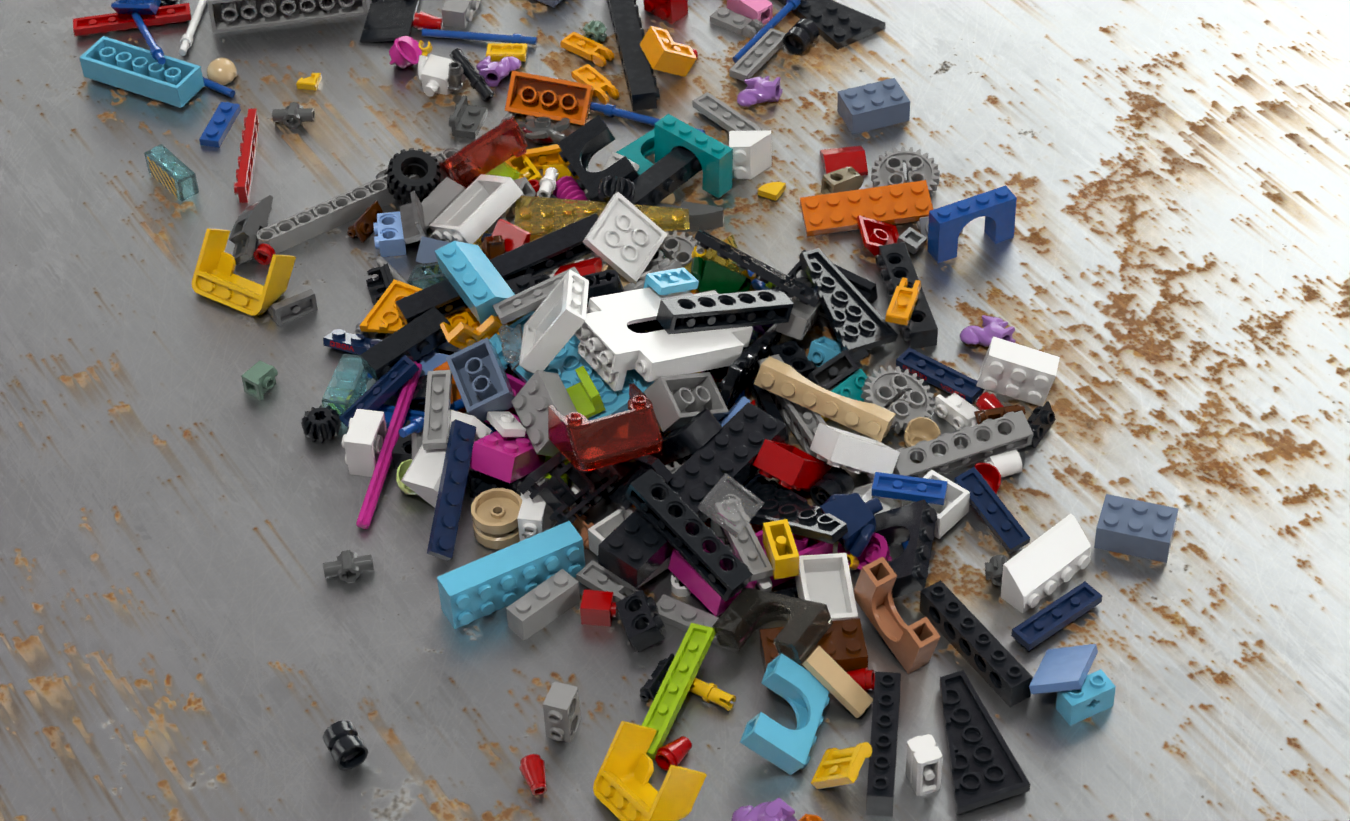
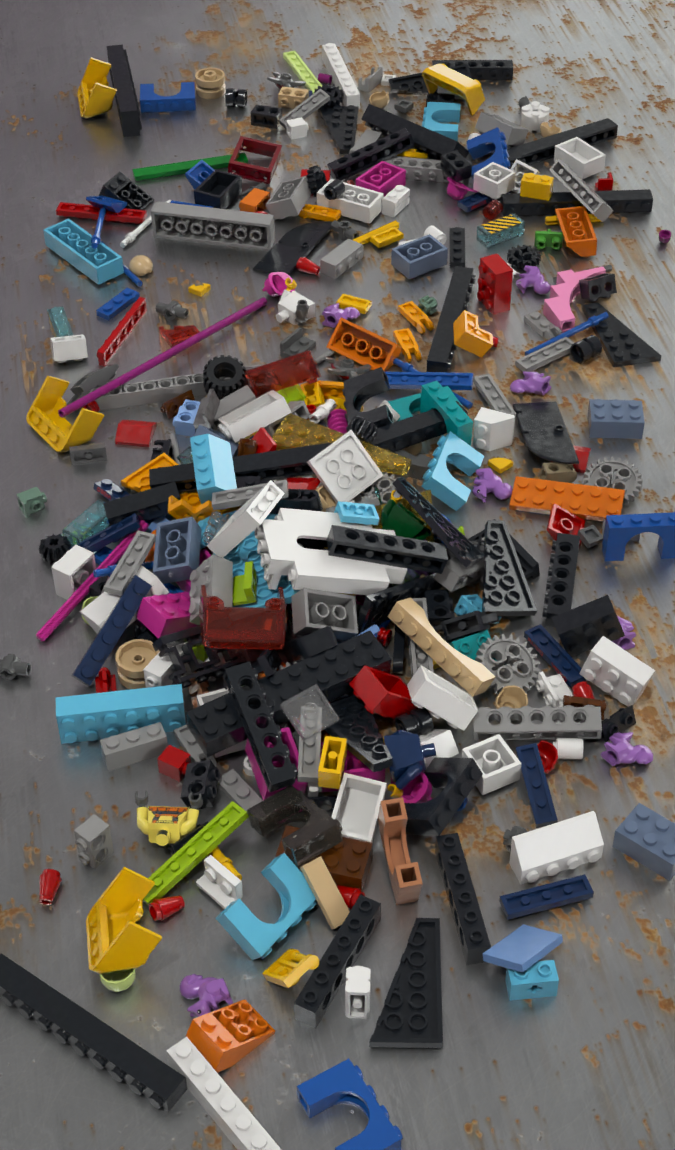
camera: 20 degrees right, 0 degrees up
blue bar [422,29,538,45] -> none
black pin [449,48,495,102] -> none
white plate [486,411,526,437] -> none
blue plate [871,472,948,505] -> none
light orange hinge [885,277,921,326] -> none
none -> white brick [50,334,88,363]
none -> magenta piece [58,297,267,418]
none -> red hinge [95,667,117,693]
none -> red slope [115,419,157,447]
none -> light yellow torso [135,791,203,846]
none -> clear red wing [159,325,200,348]
none -> white bracket [196,855,243,909]
none -> blue plate [385,372,474,390]
none -> medium azure arch [421,431,484,511]
none -> medium lavender animal [472,468,513,503]
none -> black door [513,401,579,464]
none -> black piece [551,595,625,657]
none -> medium lavender animal [601,732,653,766]

